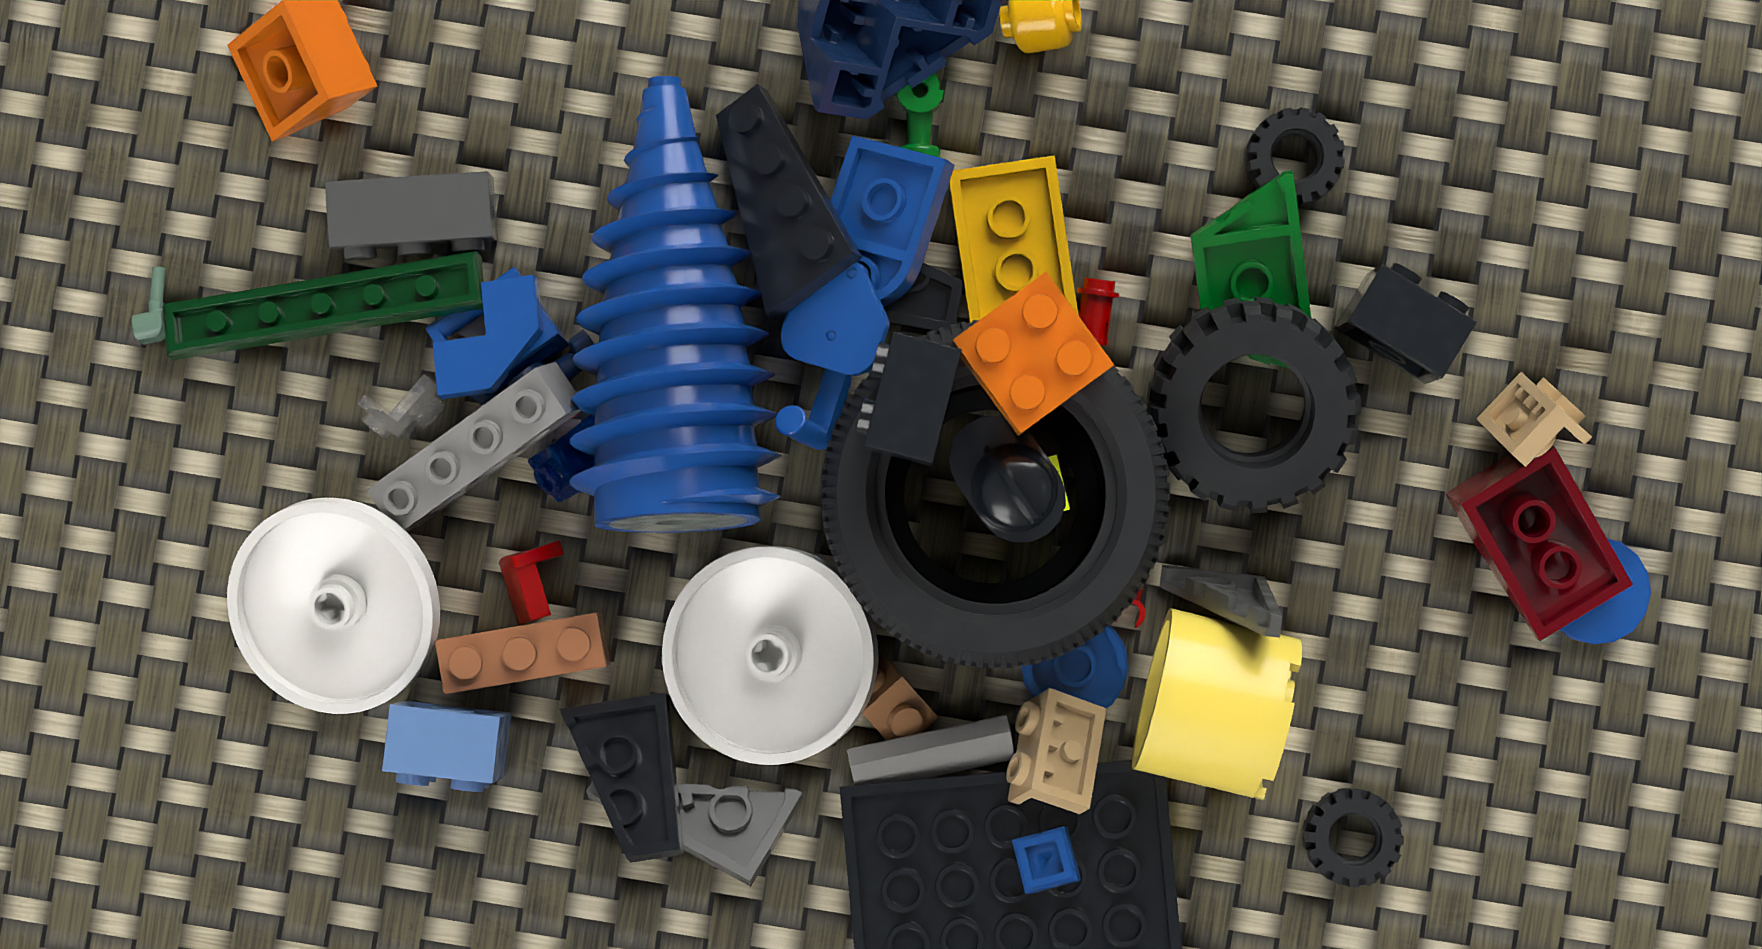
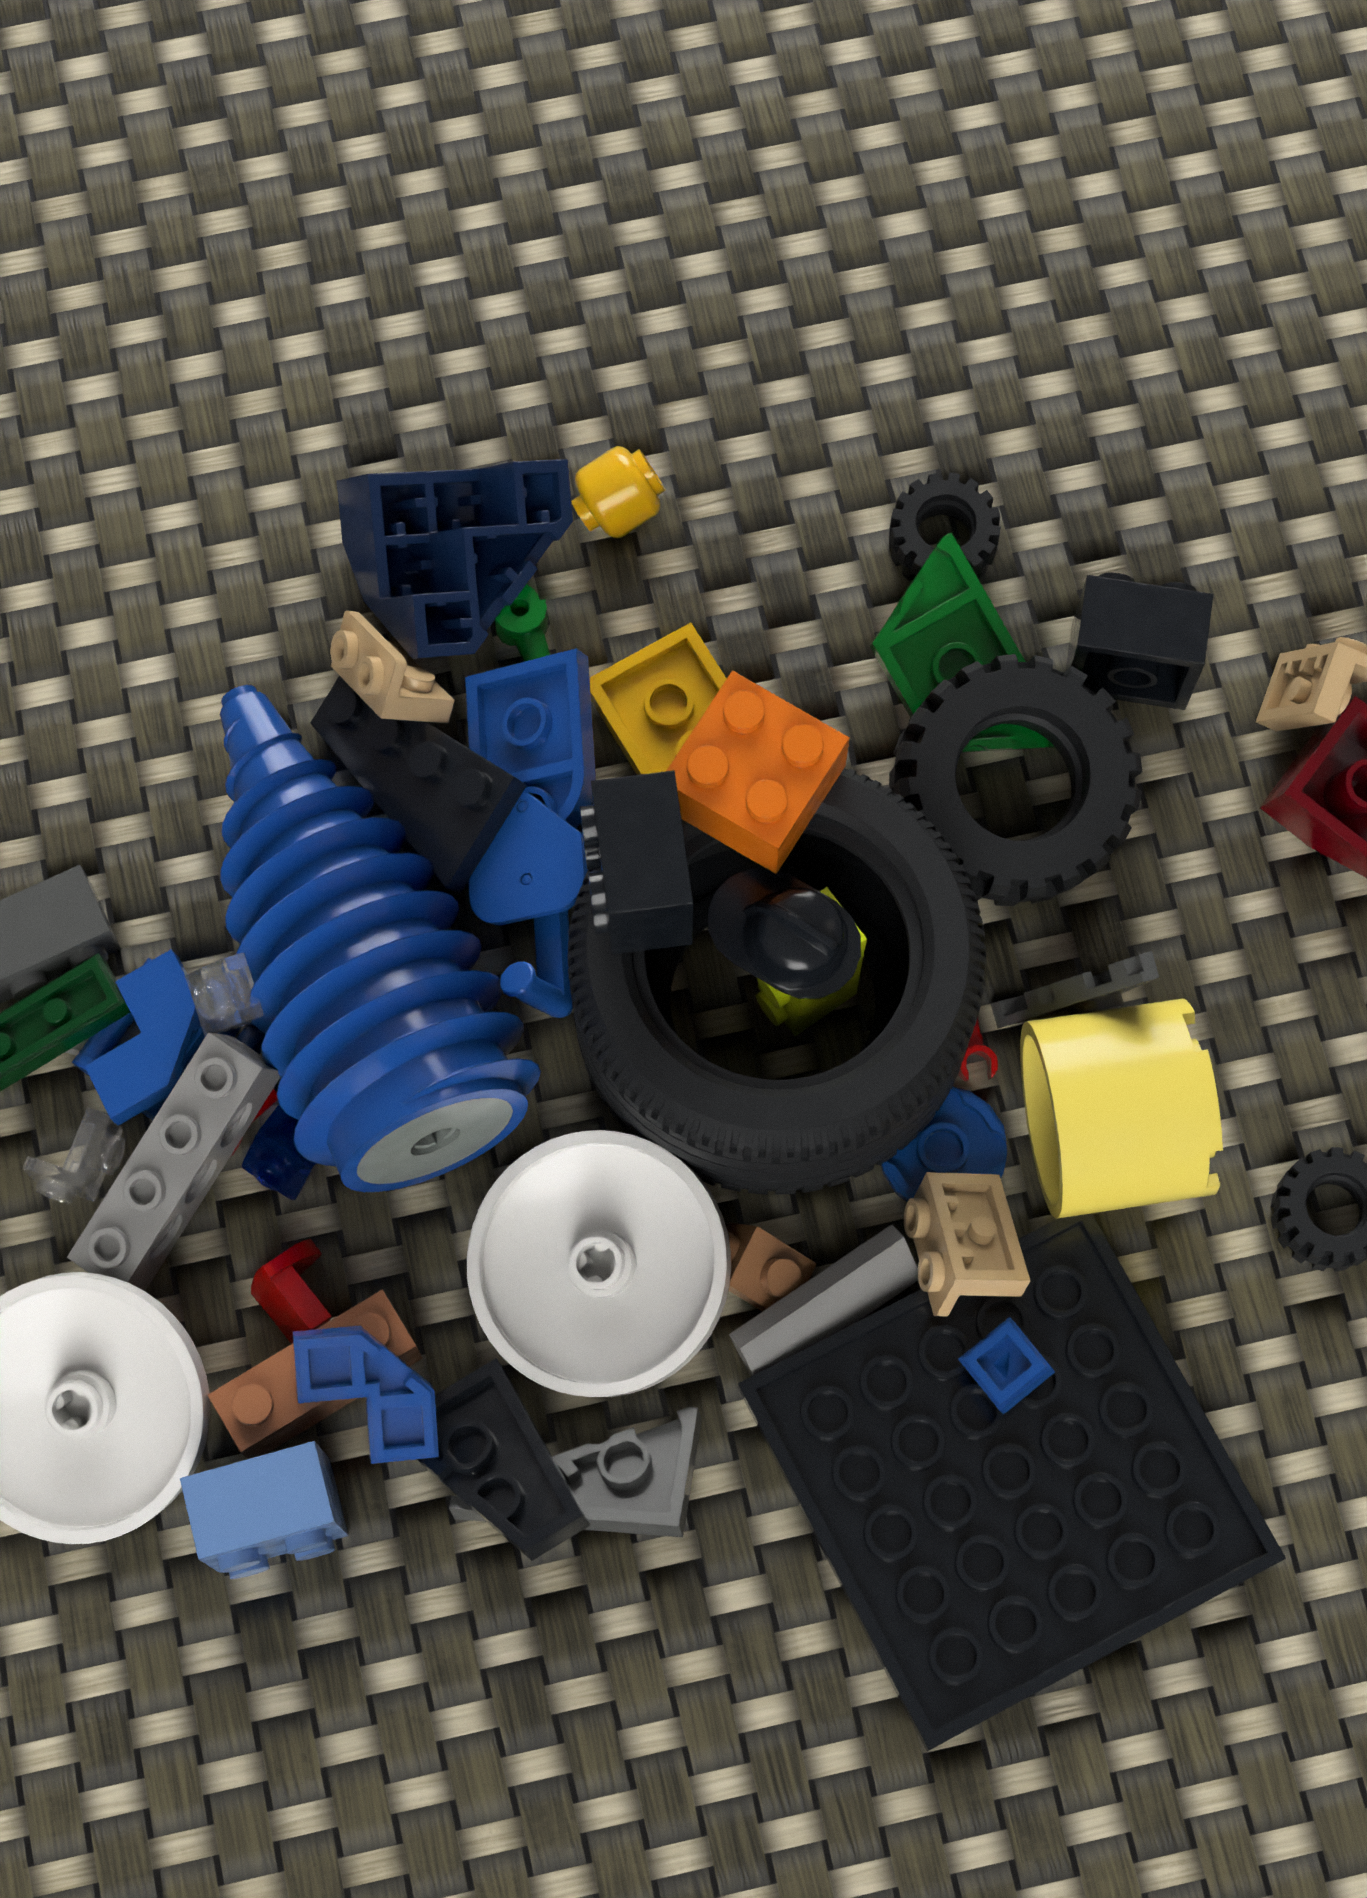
camera: 20 degrees left, 15 degrees down
none -> clear bracket [185,953,265,1037]
none -> blue tile [292,1325,439,1464]
none -> tan bracket [330,611,455,723]

